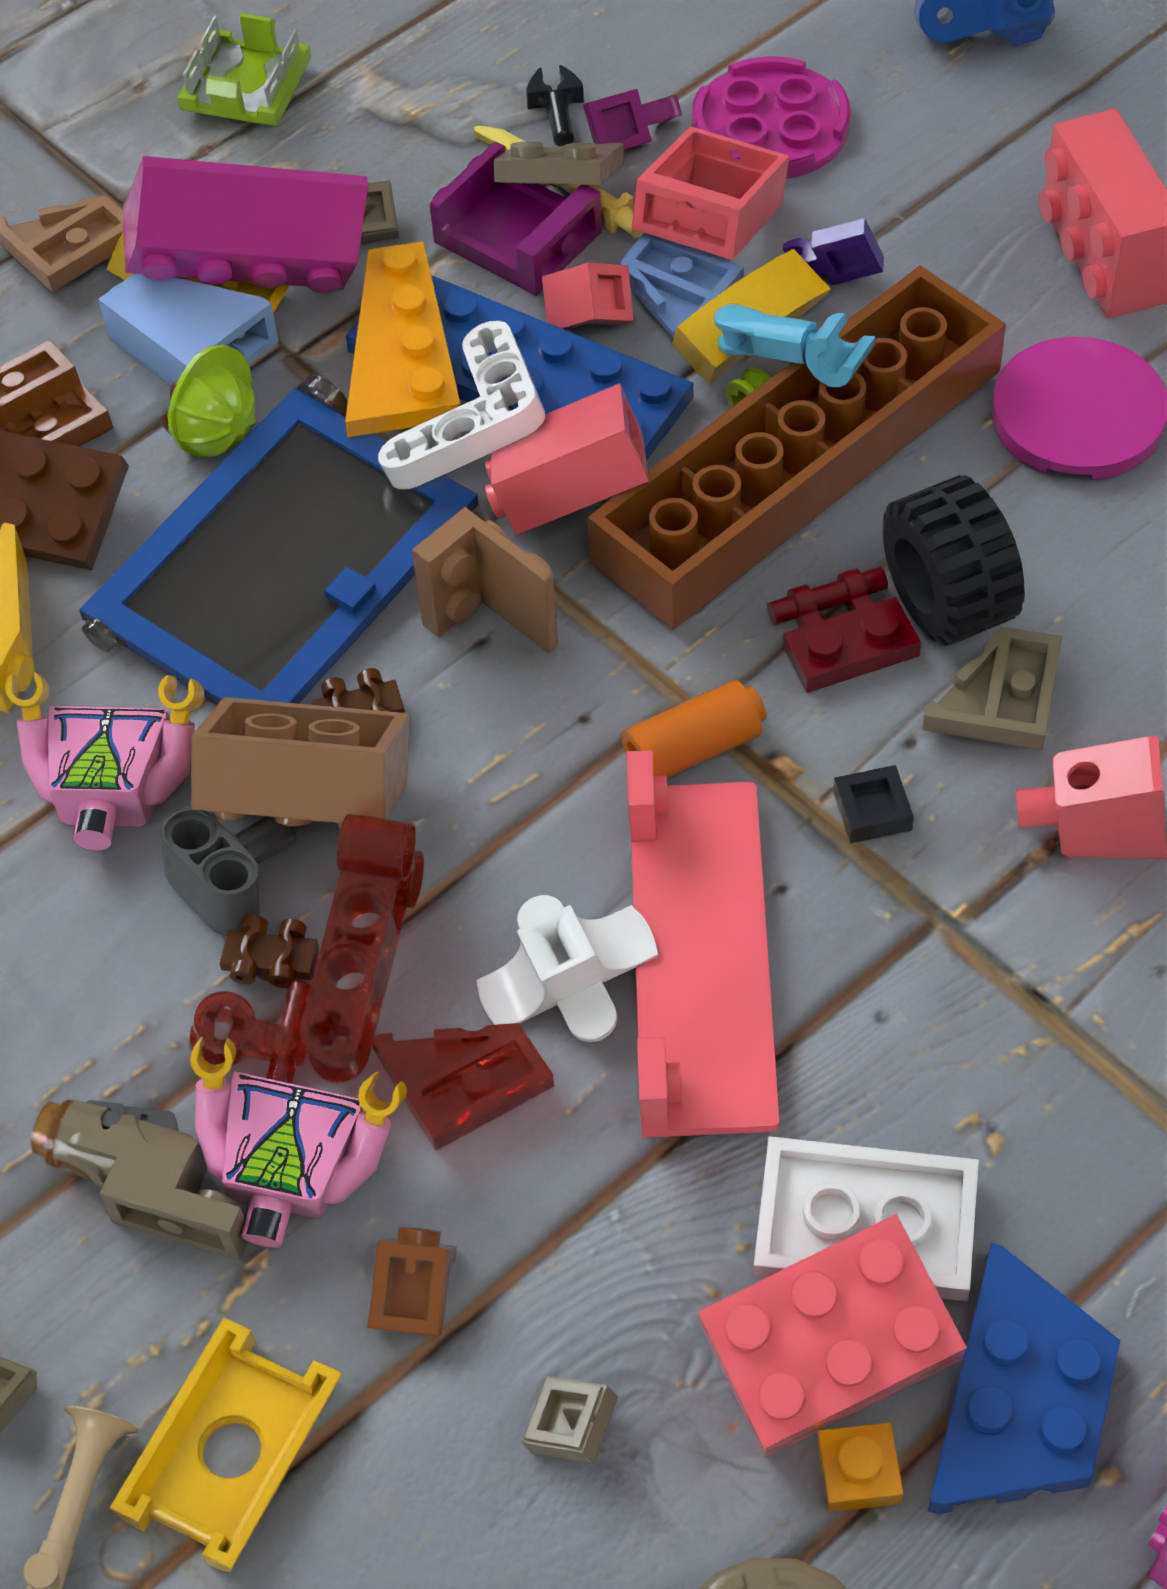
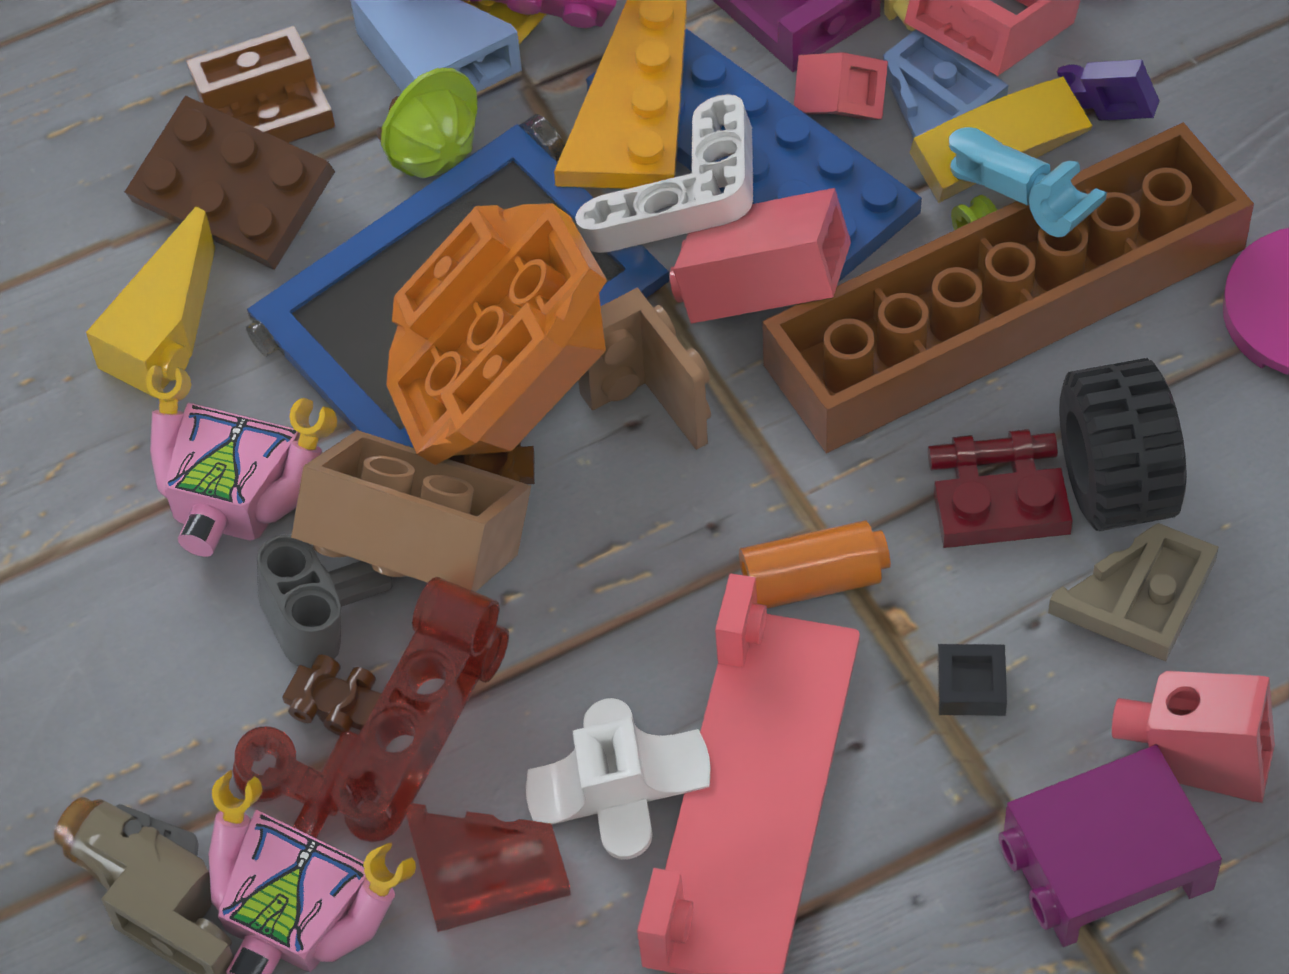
camera: 15 degrees right, 0 degrees up
none -> orange piece [386,203,607,465]
none -> magenta panel [998,744,1222,947]

